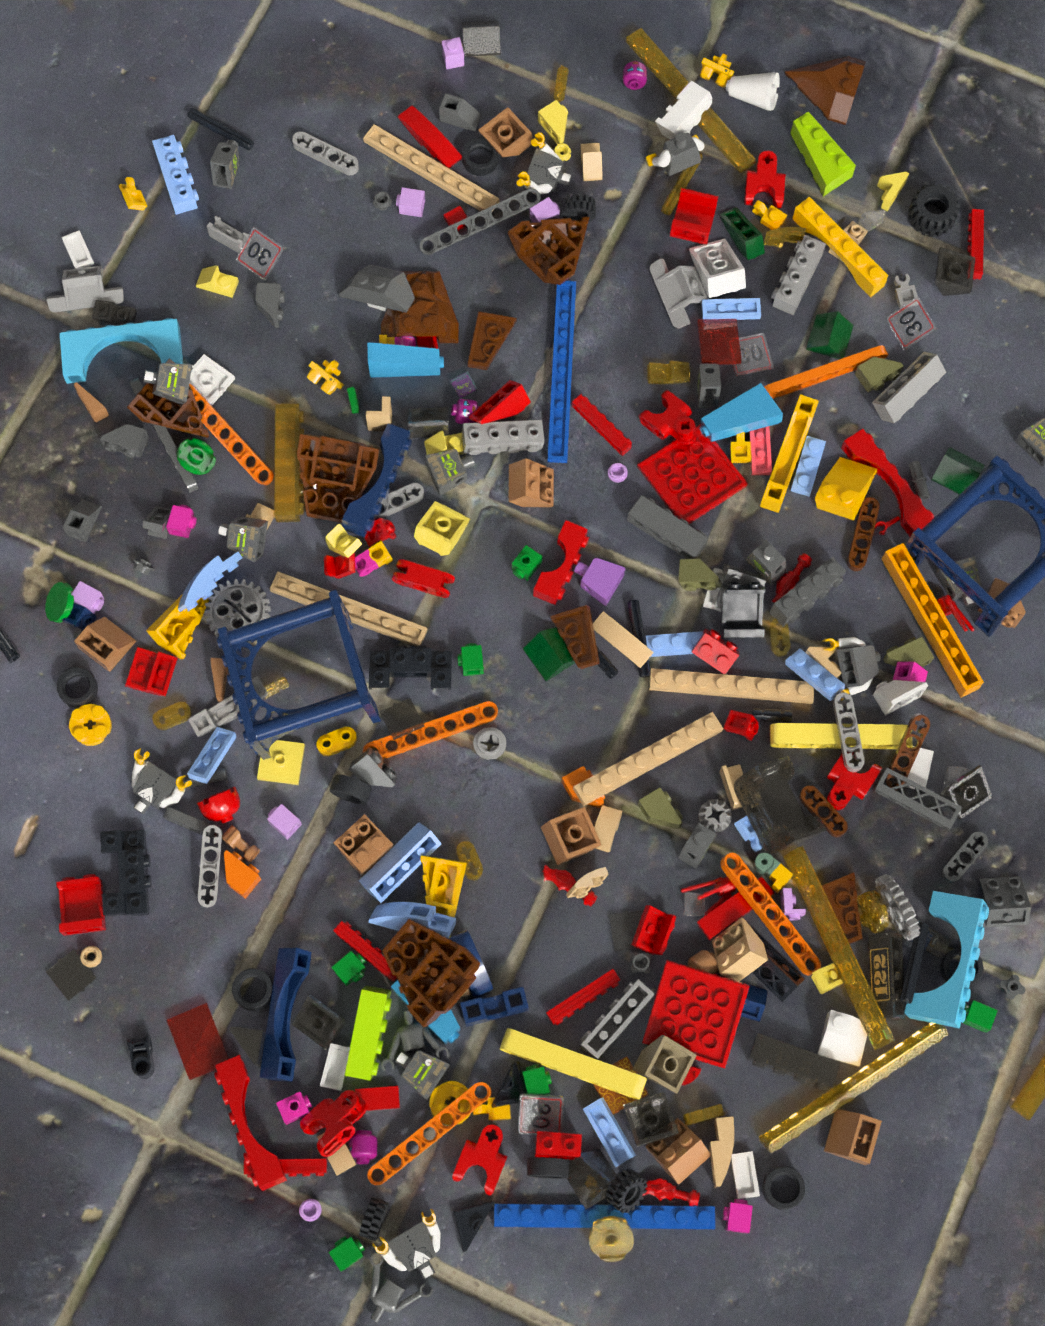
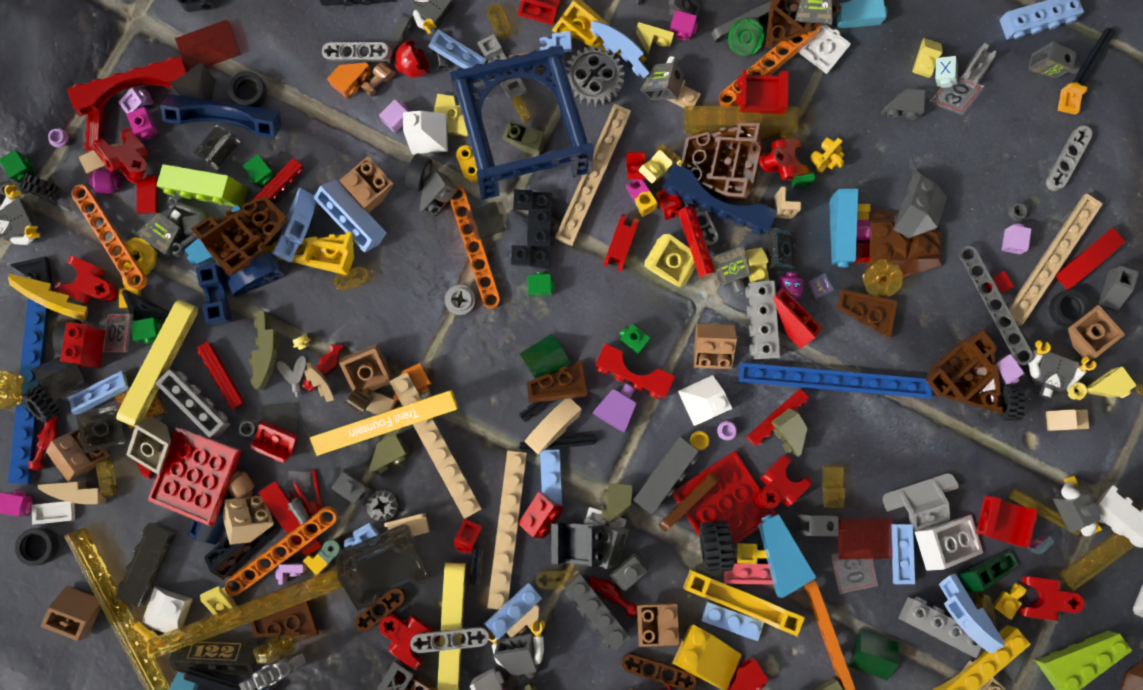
camera: 90 degrees right, 10 degrees up
white tile [320,1043,350,1091] -> none
none -> yellow slope [8,274,88,321]
none -> lavender bracket [119,87,154,114]
none -> yellow bar [133,621,168,653]
none -> olive slope [249,311,278,391]
none -> light grey piece [277,356,306,397]
none -> dark grey pin [287,497,311,524]
none -> light yellow plate [292,334,311,350]
none -> yellow tile [310,390,458,456]
none -> dark brown piece [345,388,373,415]
none -> white slope [403,111,448,155]
none -> olive slope [502,121,545,156]
none -> light blue plate [540,31,572,53]
none -> light yellow slope [636,22,674,54]
none -> medium nougat slope [637,602,679,647]
none -> clear yellow beam [654,144,686,167]
none -> reddish brown beam [658,471,720,532]
none -> red piece [678,206,716,278]
none -> white slope [678,375,732,426]
none -> yellow plate [690,431,709,450]
none -> black tyre [699,520,734,573]
none -> red panel [736,69,788,115]
none -> red piece [759,139,810,181]
none -> olive slope [771,408,807,457]
none -> clear yellow plate [862,259,903,297]
none -> light aqua brick [935,56,958,88]
none -> light blue slope [939,574,1006,654]
none -> clear light blue tile [1028,535,1055,554]
none -> light orange bracket [1058,83,1087,115]

